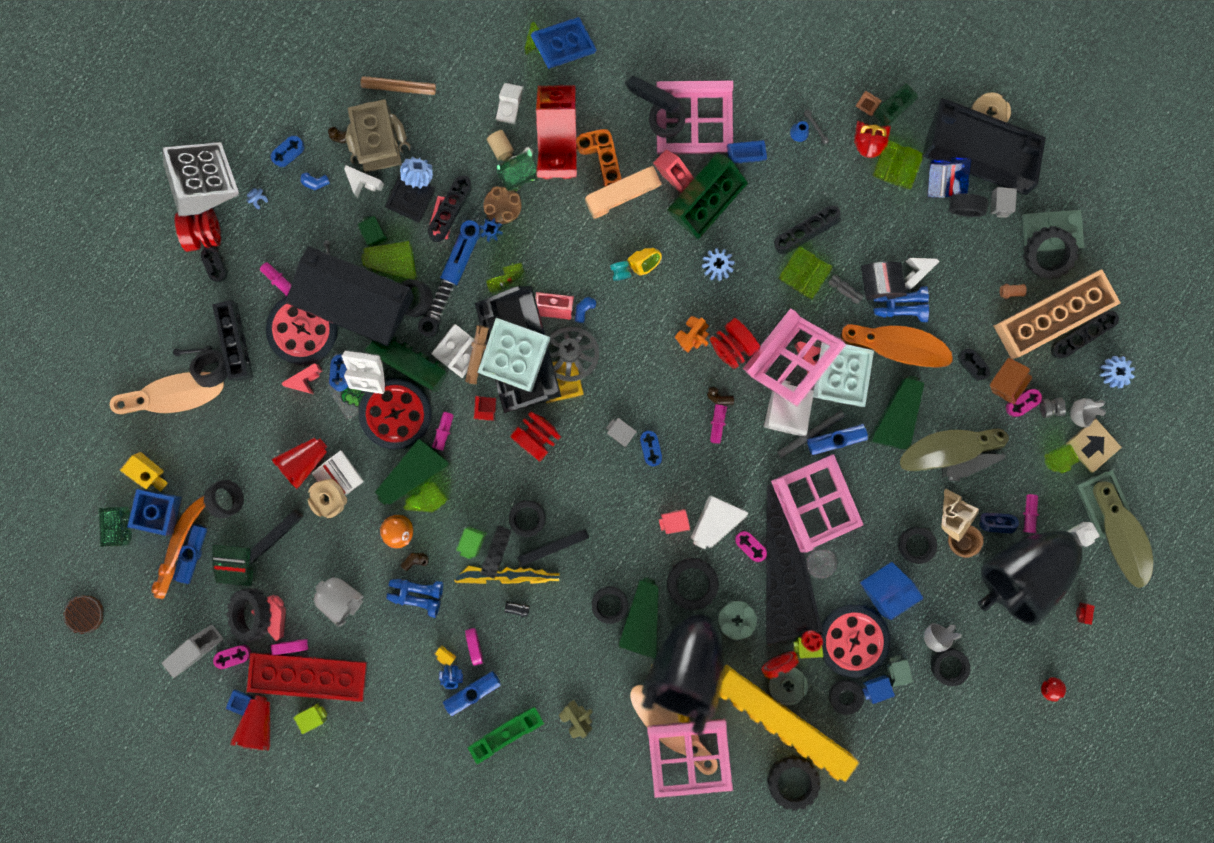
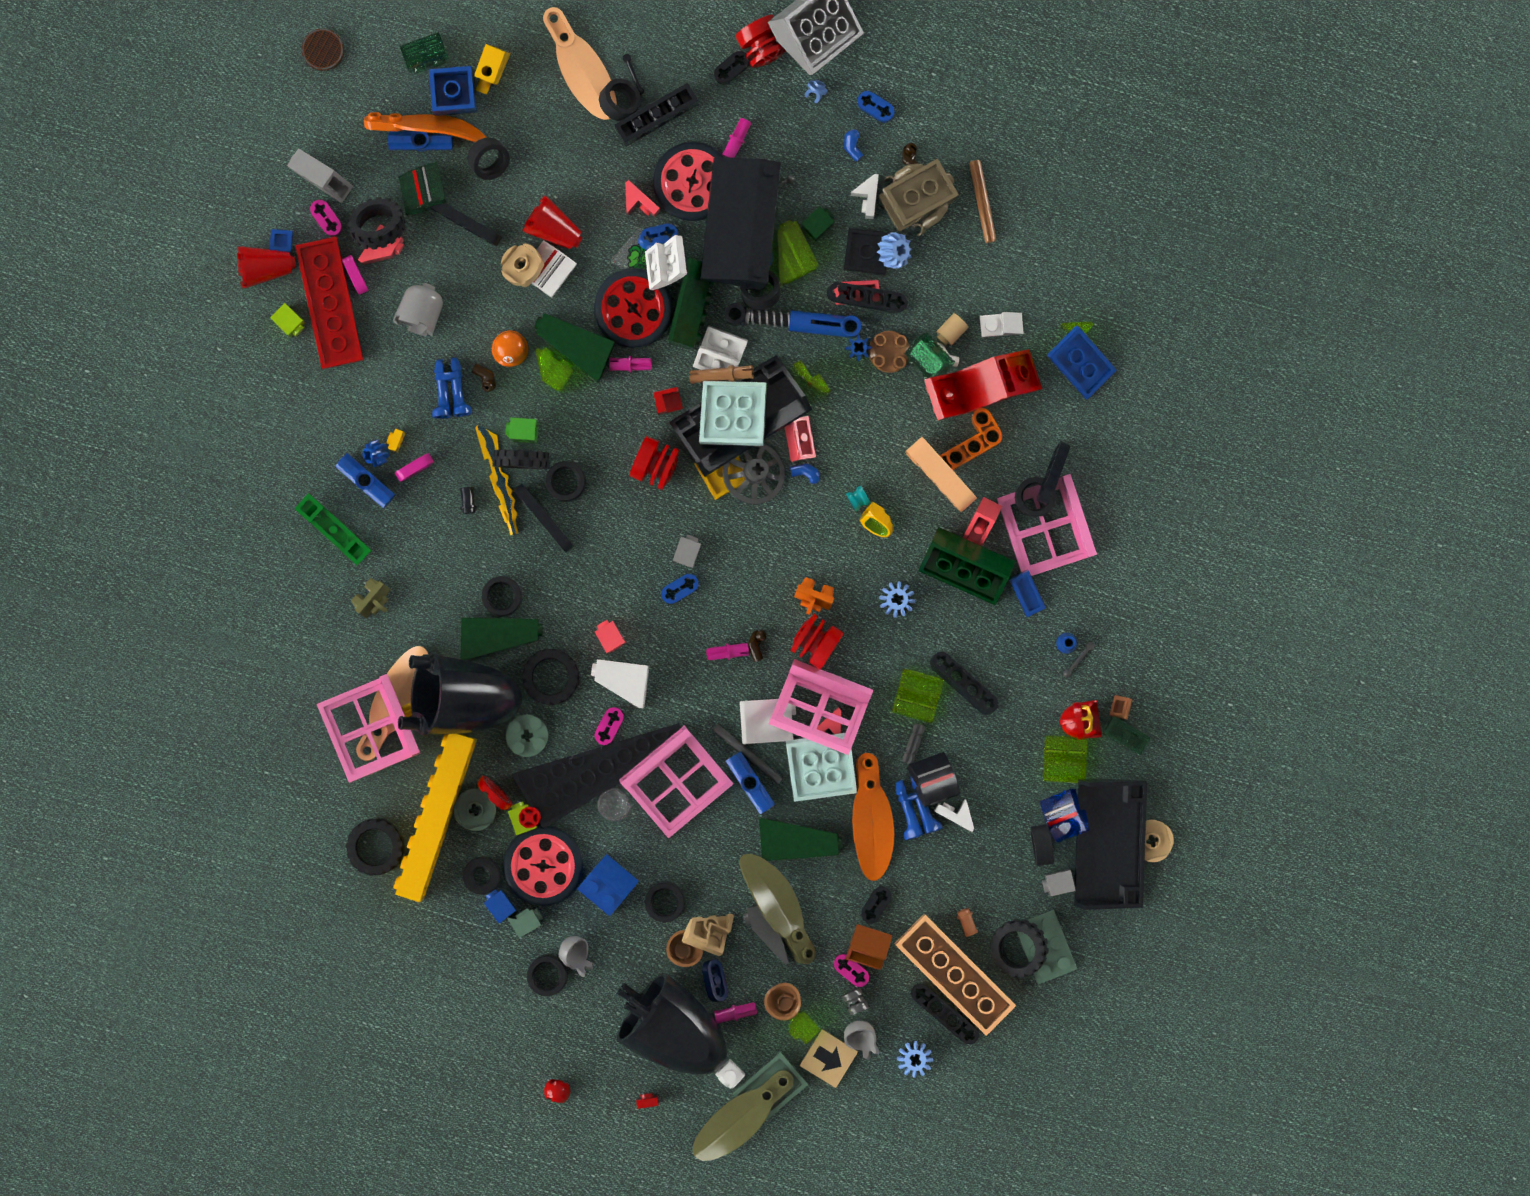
camera: 75 degrees right, 0 degrees up
none -> medium nougat helmet [764,983,801,1021]

